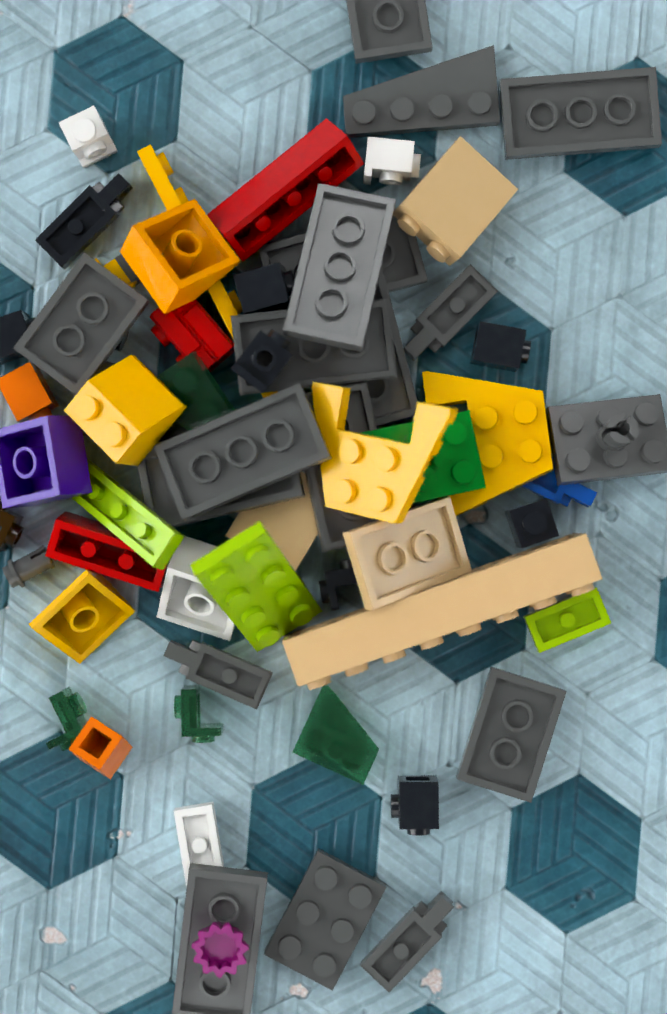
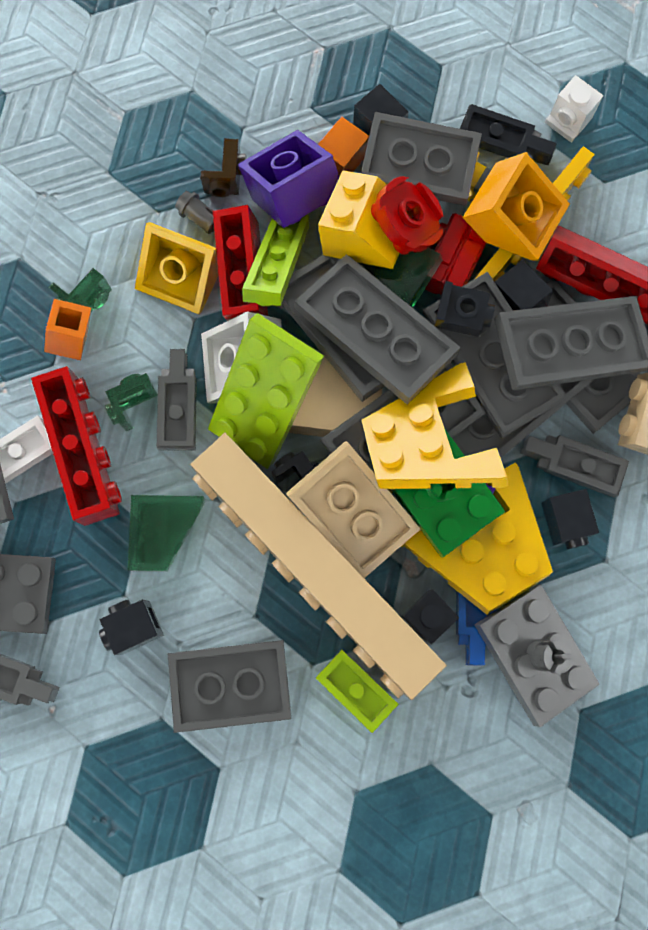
camera: 70 degrees right, 10 degrees down
none -> red brick [31,366,122,526]
none -> red plate [371,176,443,255]

